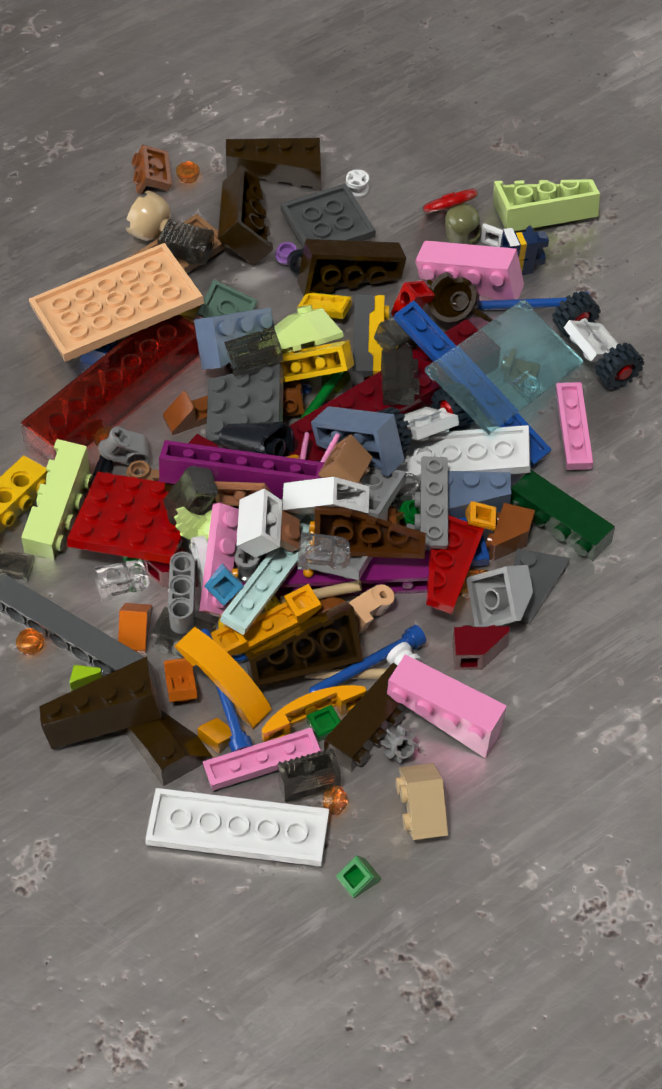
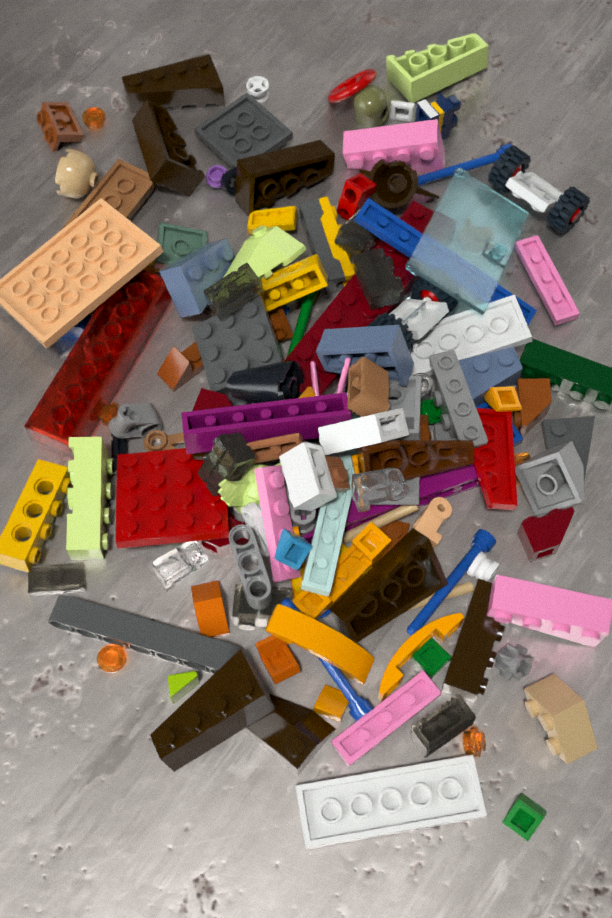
camera: 15 degrees left, 10 degrees up
clear smoke brick [157,219,214,265] -> none

